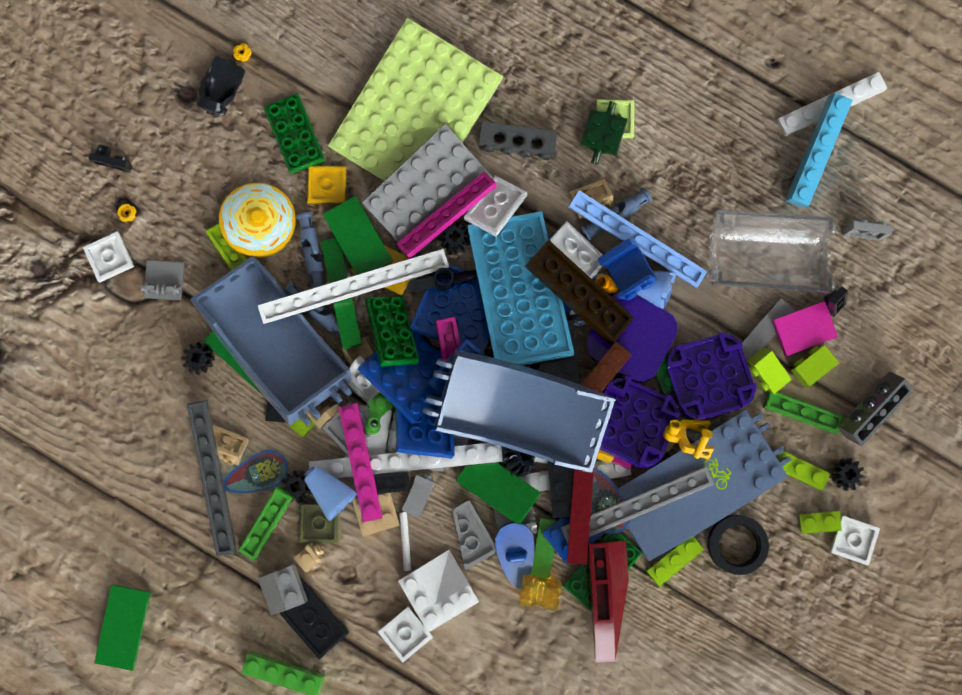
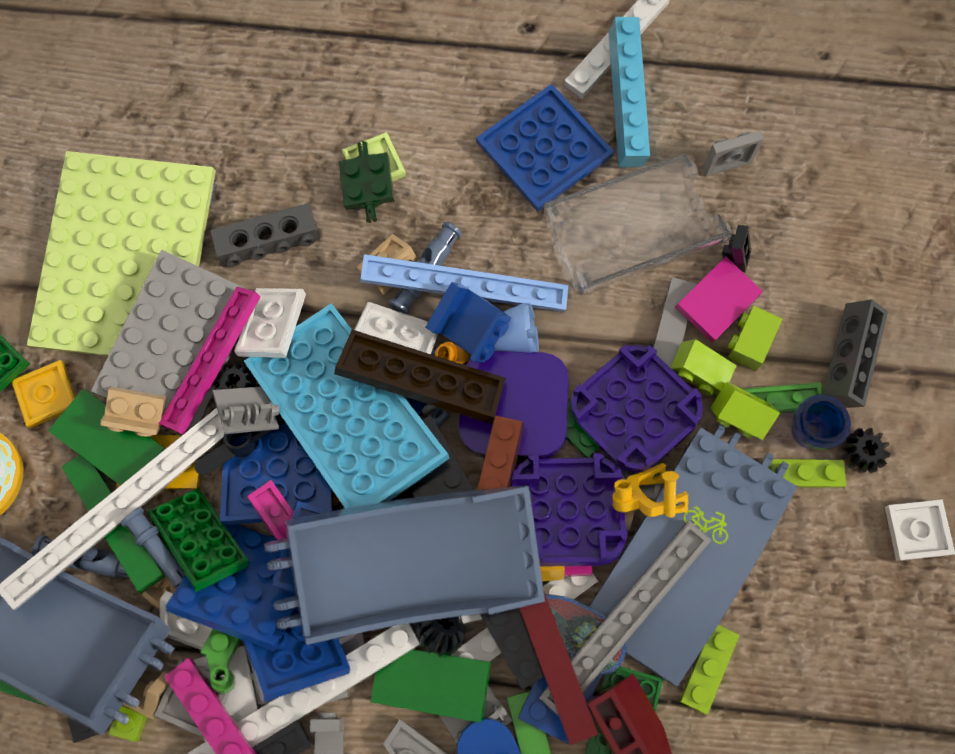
camera: 25 degrees left, 10 degrees down
sand blue piece [296,212,326,289] -> none
black tyre [707,515,769,575] -> none
lime plate [799,510,842,534] -> none
none -> tan bracket [100,386,166,437]
none -> sand blue pin [120,508,185,588]
none -> light grey hinge [212,387,279,434]
none -> blue plate [476,84,614,212]
none -> lime brick [710,381,780,440]
none -> clear blue piece [792,395,851,450]

